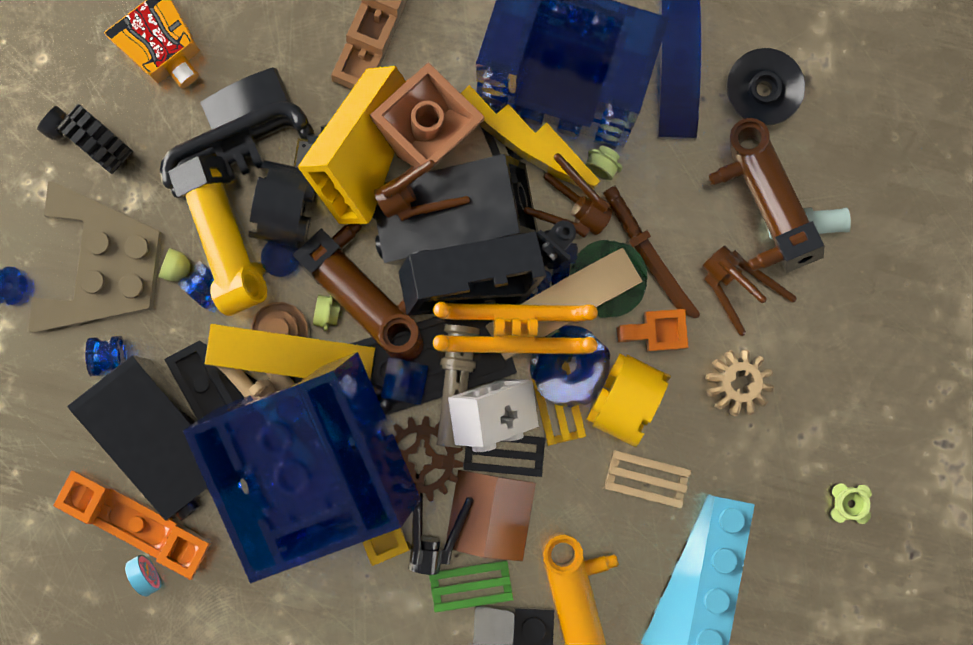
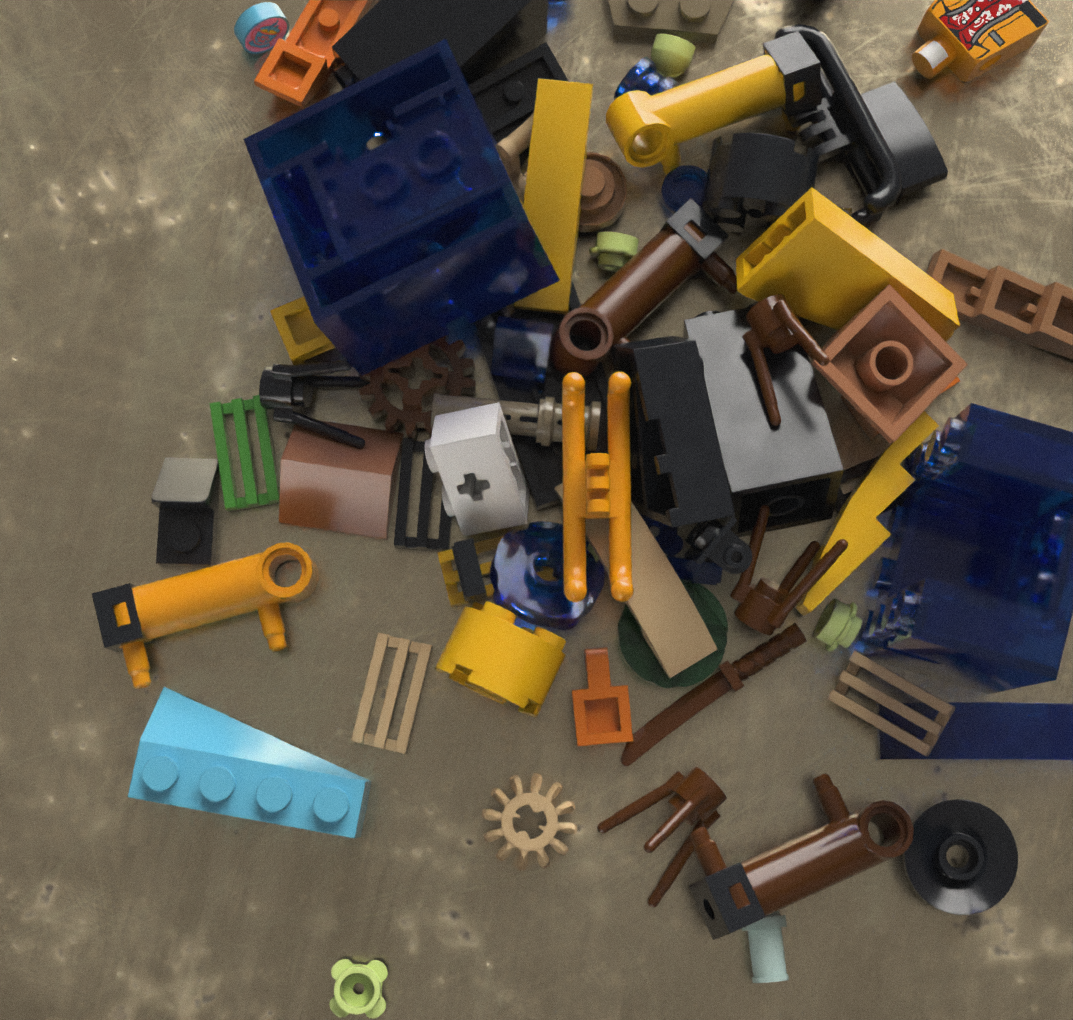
camera: 85 degrees right, 5 degrees down
none -> black tile [452,538,487,604]
none -> tan tile [827,650,956,756]

